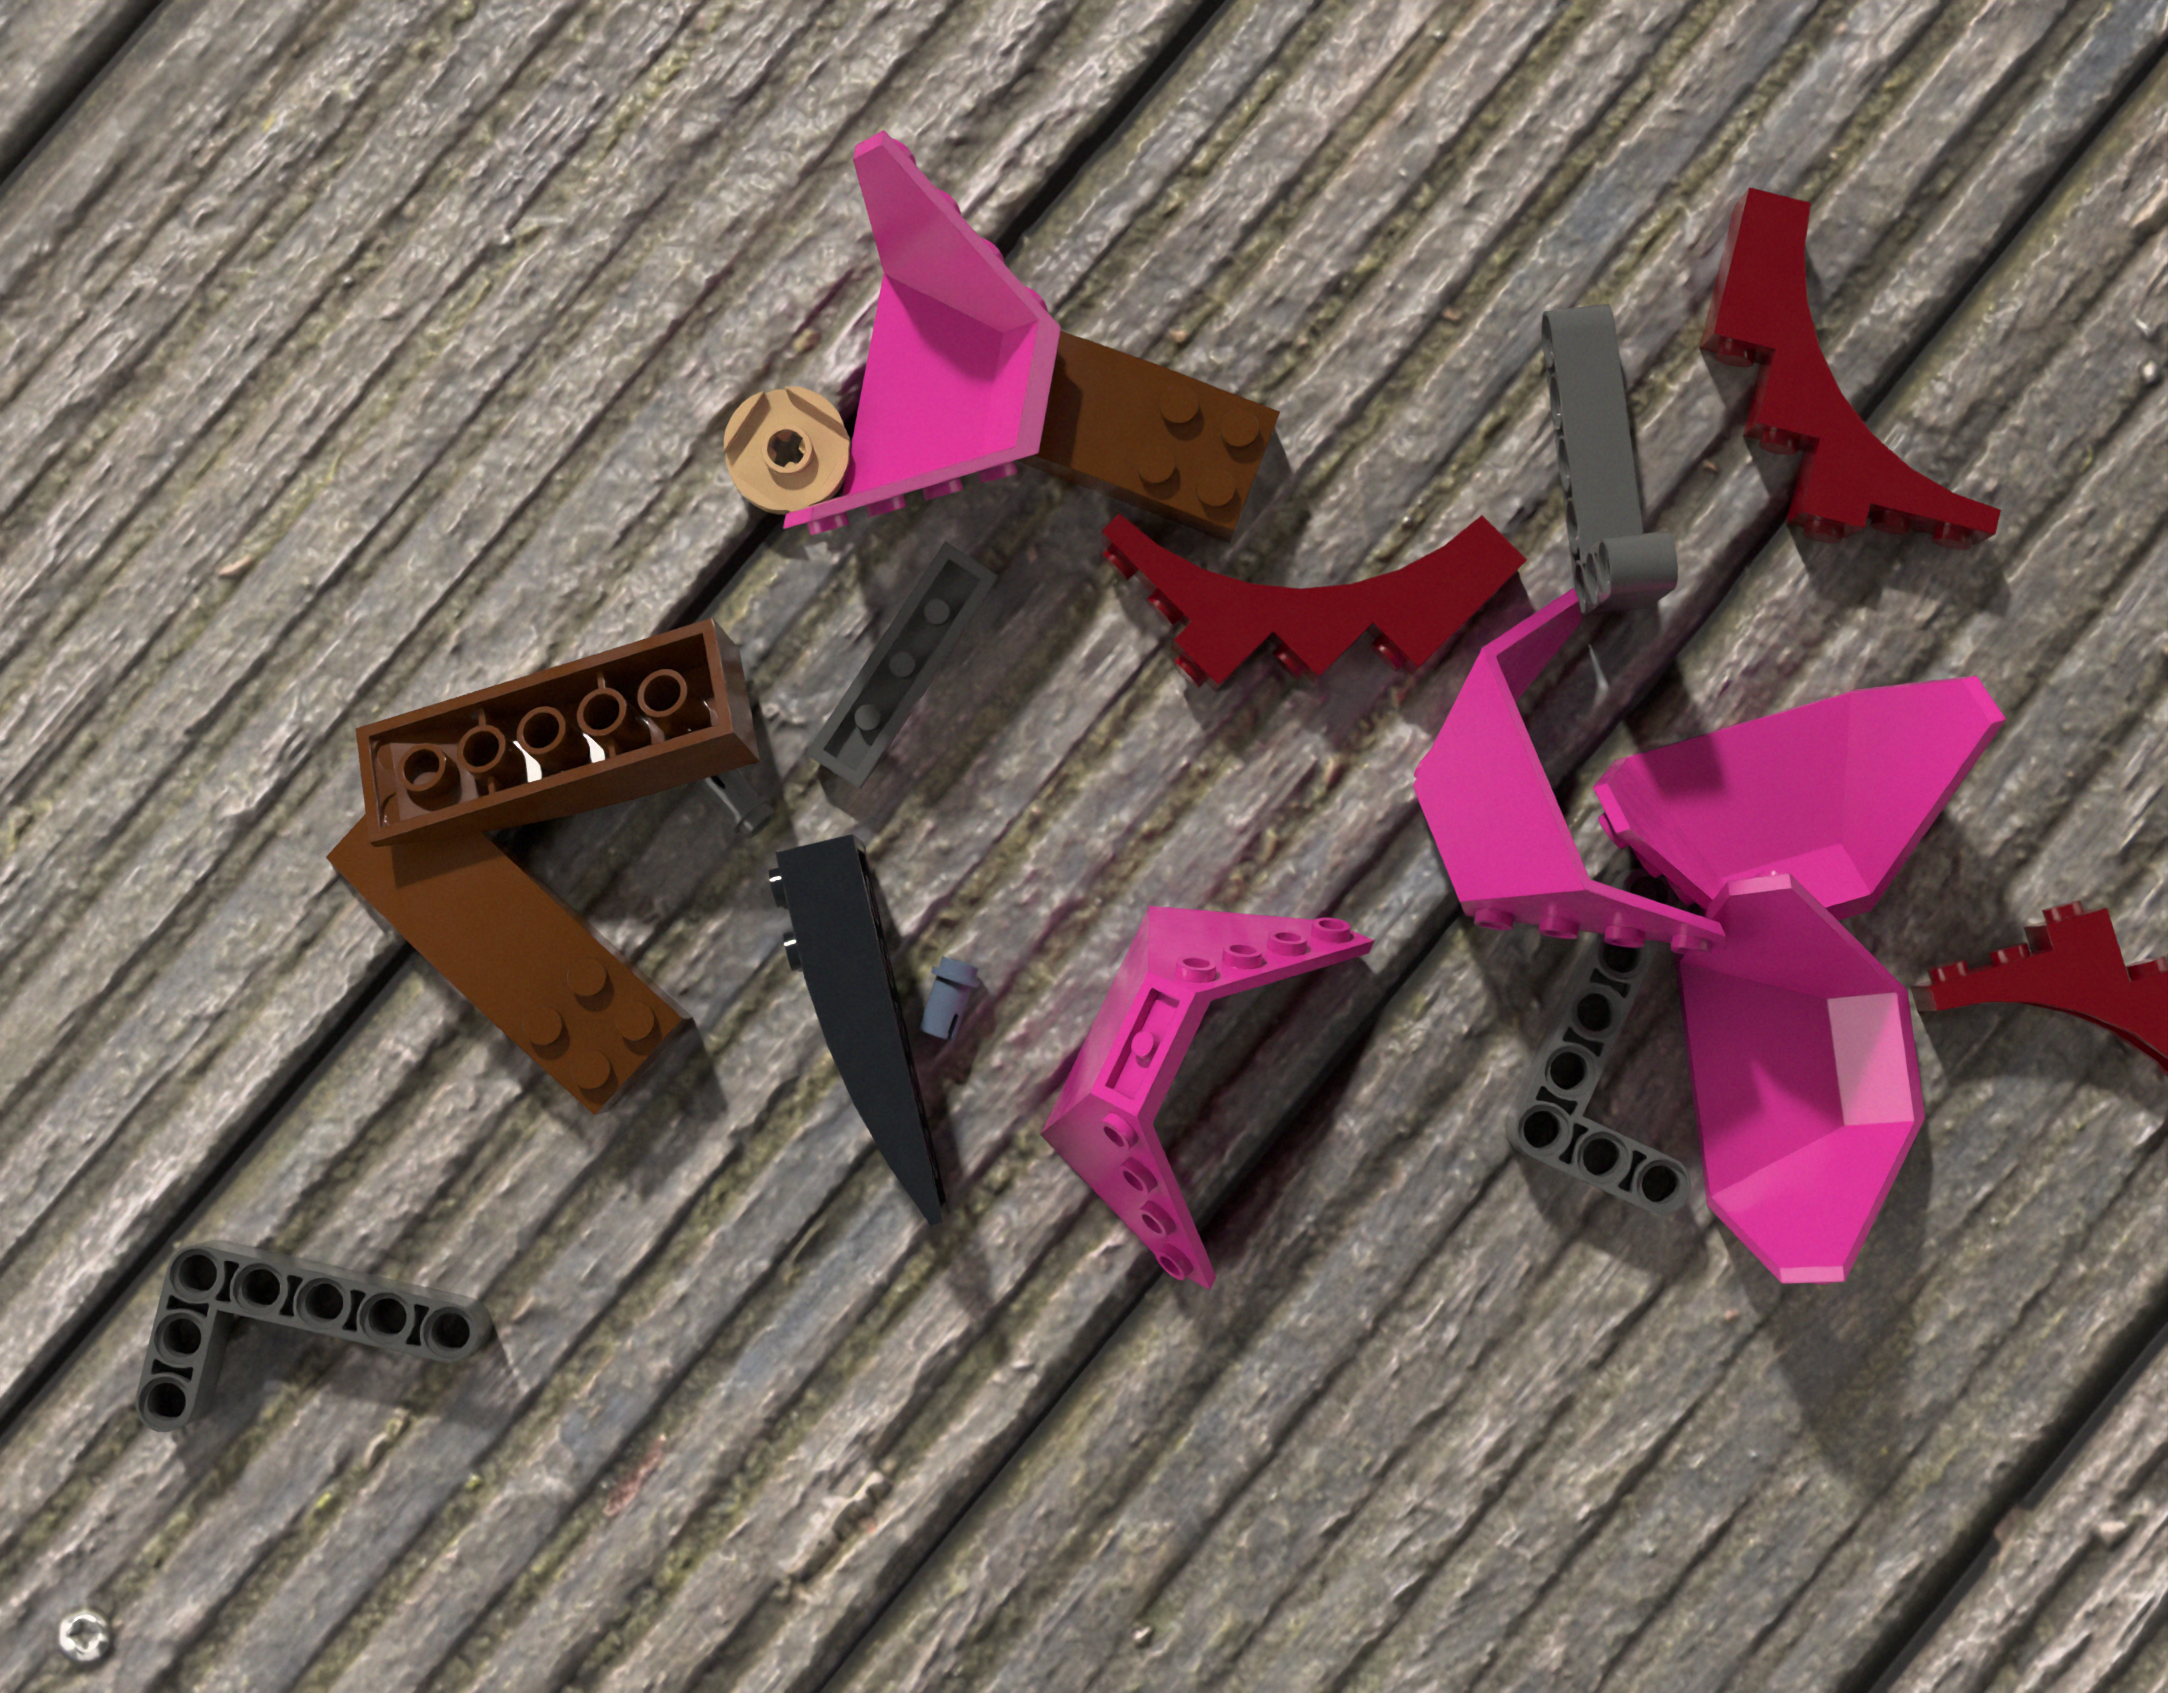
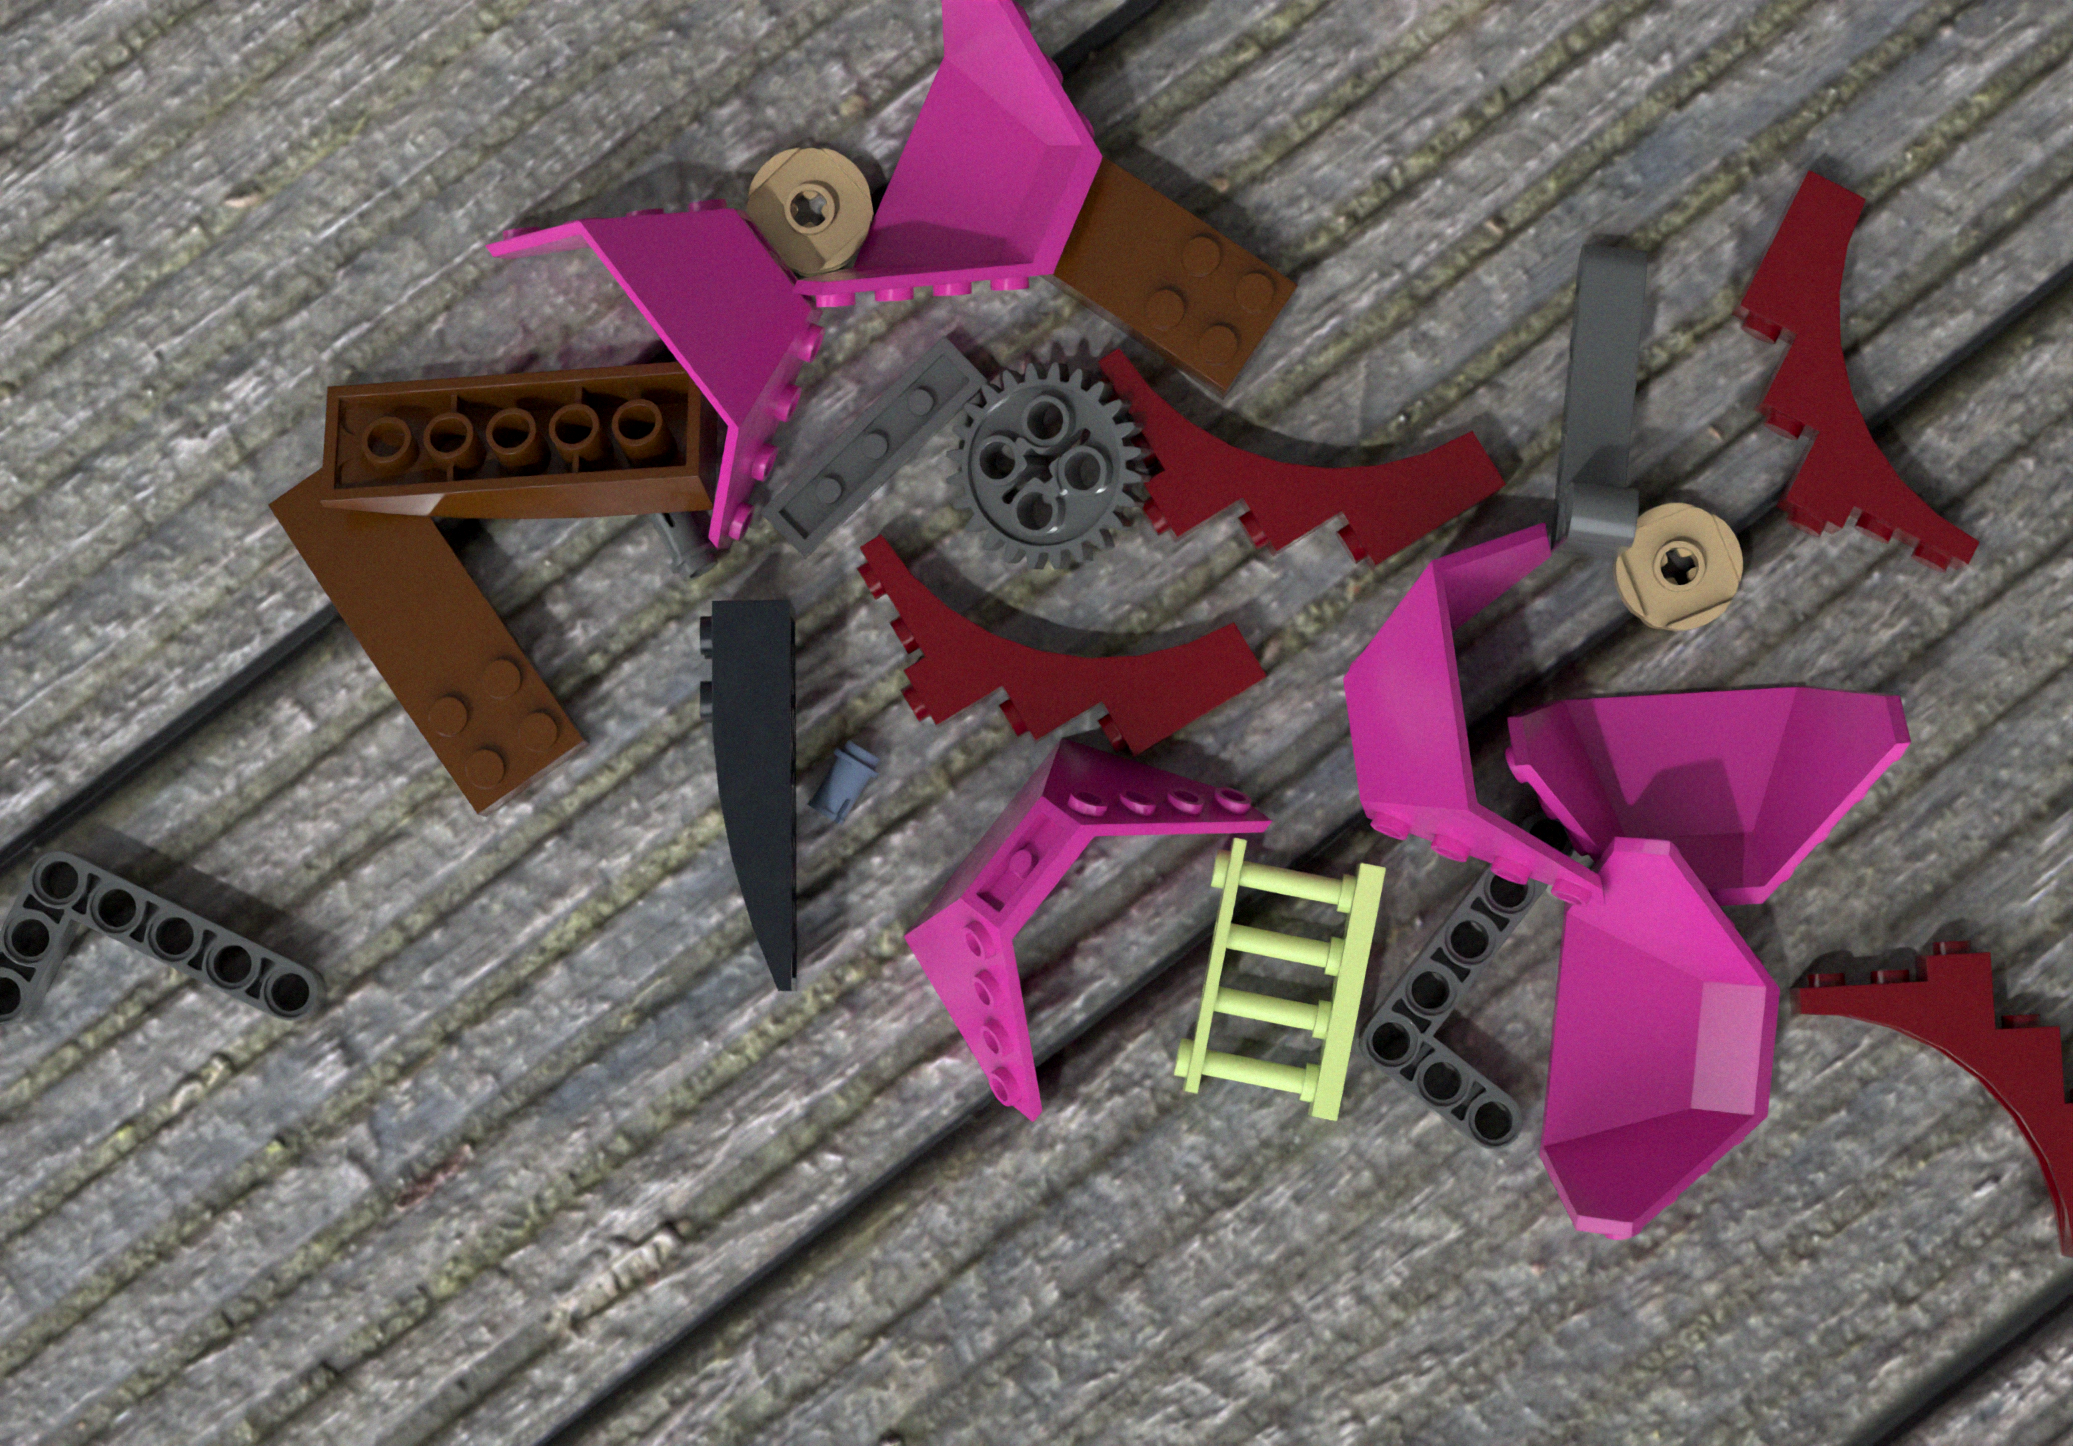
camera: 10 degrees right, 0 degrees up
none -> dark pink piece [485,199,825,549]
none -> dark red arch [856,534,1267,759]
none -> dark grey gear [946,362,1151,569]
none -> yellowish green fence [1174,838,1386,1121]
none -> tan plate [1613,503,1743,632]

